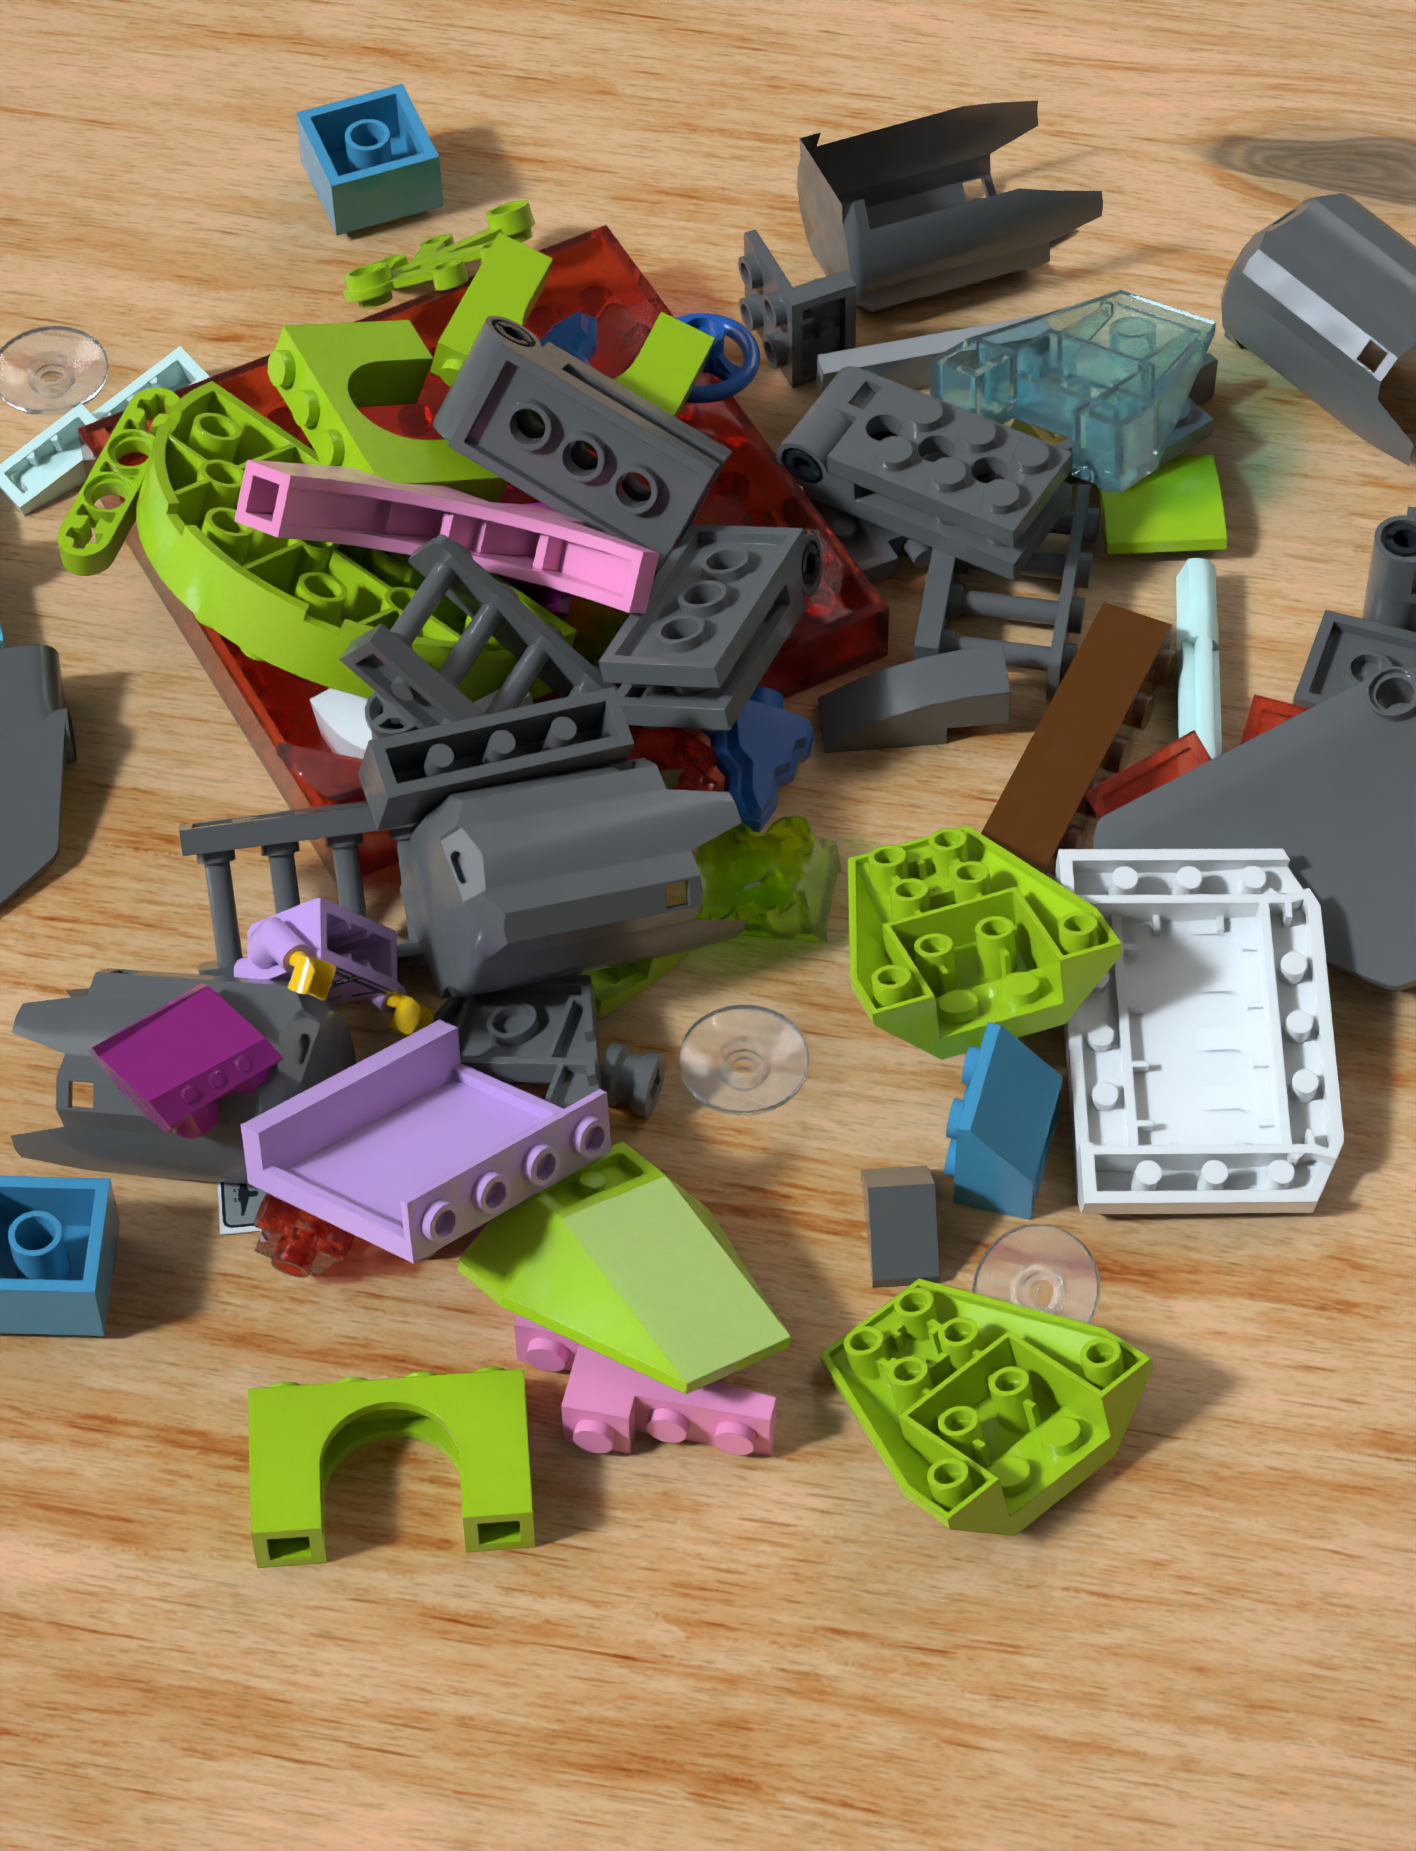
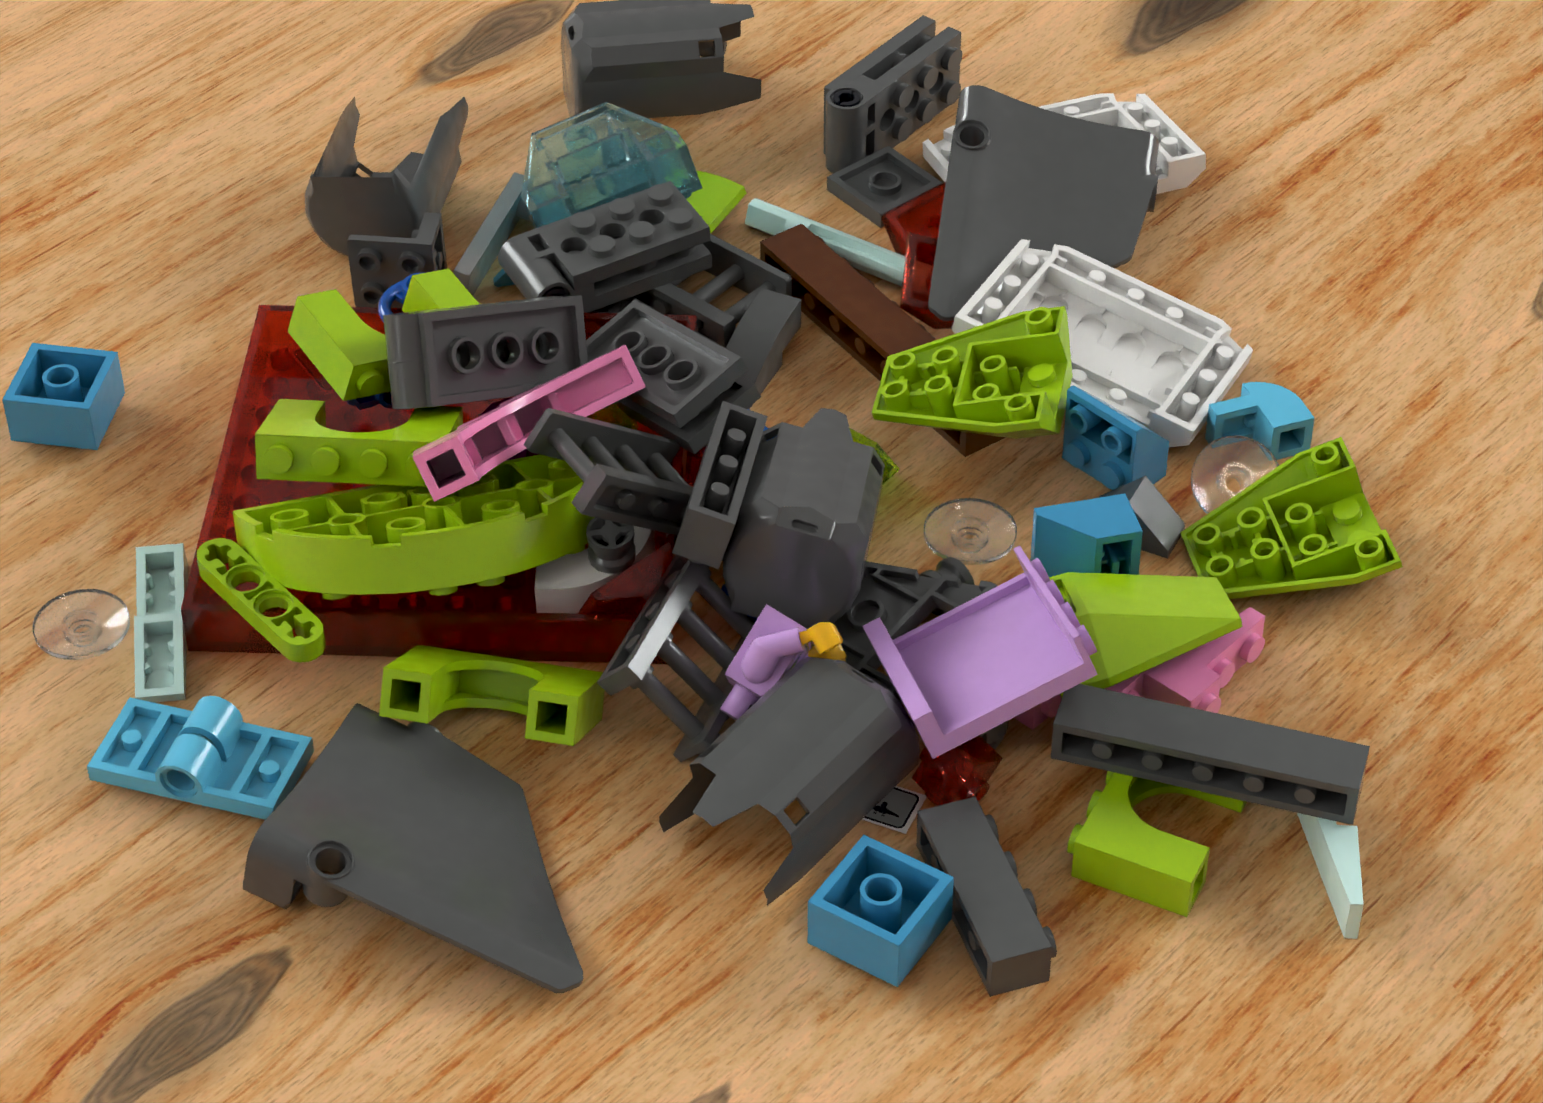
camera: 60 degrees left, 10 degrees down
magenta slope [88,983,283,1139] -> none
lime plant [343,200,535,309] -> none
none -> lime arch [379,645,605,746]
none -> dark grey brick [916,797,1057,997]
none -> dark azure slope [1030,493,1143,577]
none -> dark grey brick [1051,684,1370,825]
none -> medium azure brick [1205,382,1315,462]
none -> light aqua slope [1297,813,1364,939]

